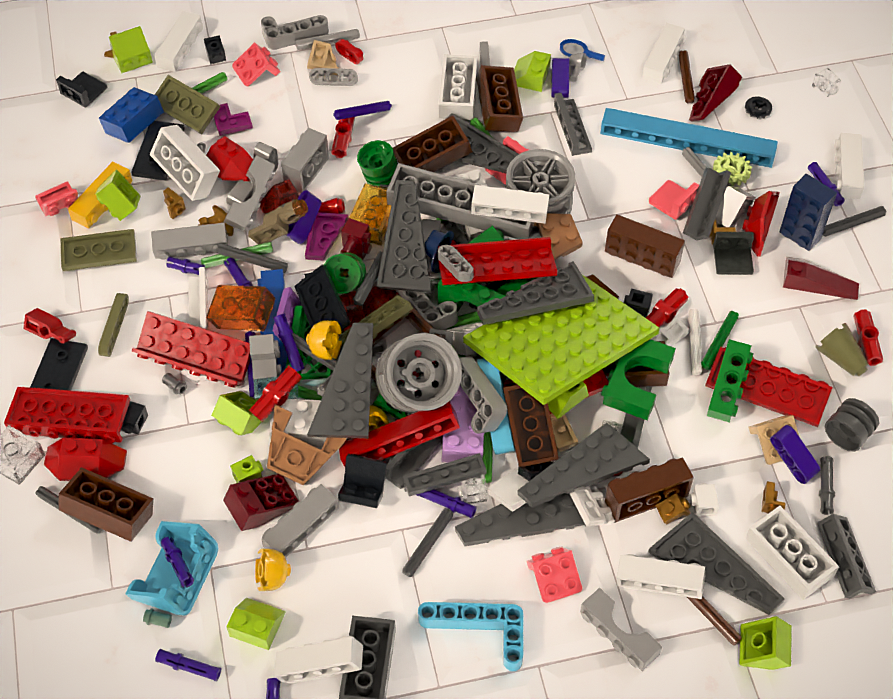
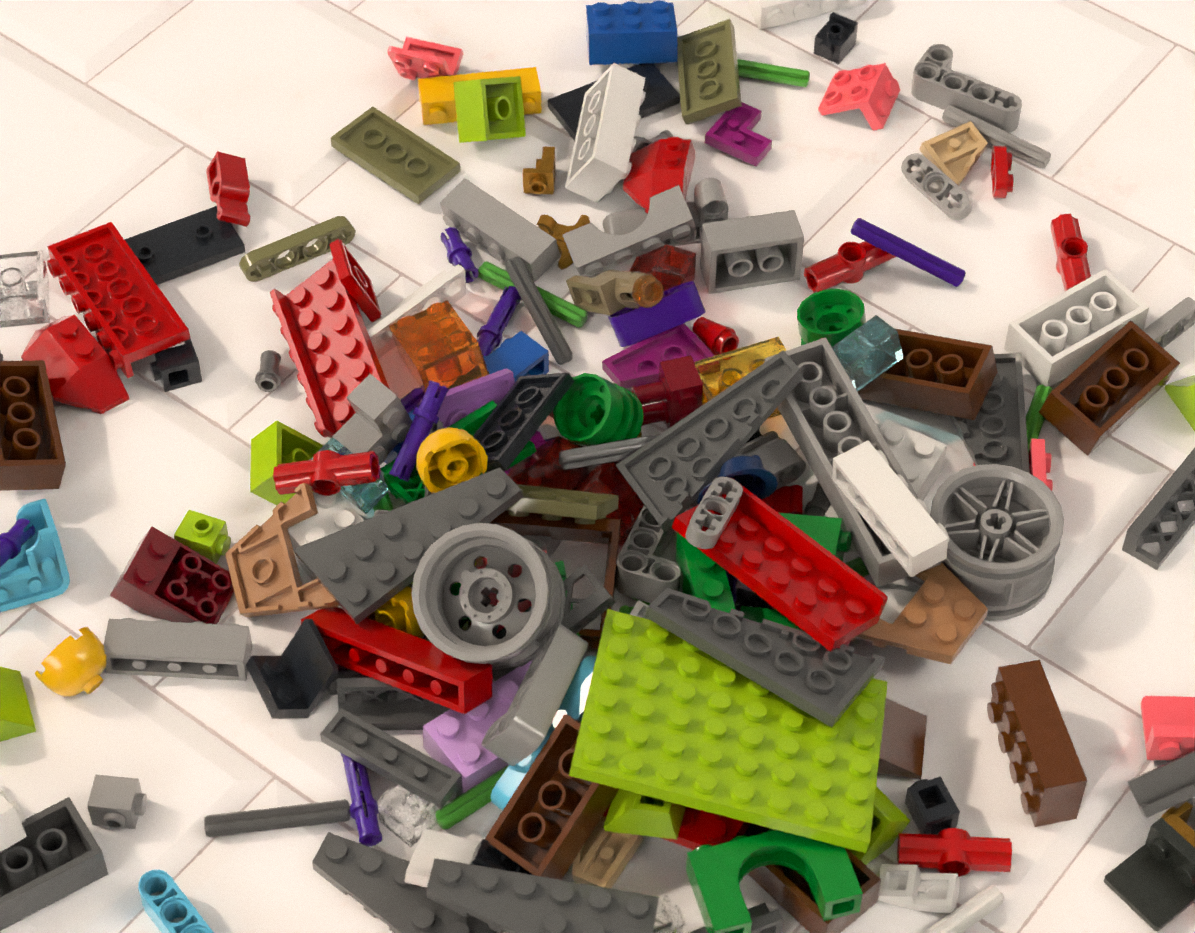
camera: 50 degrees right, 5 degrees down
none -> light grey brick [87,774,147,830]
none -> red tile [329,239,382,323]
none -> clear light blue brick [832,315,904,392]
none -> red piece [1050,214,1091,291]

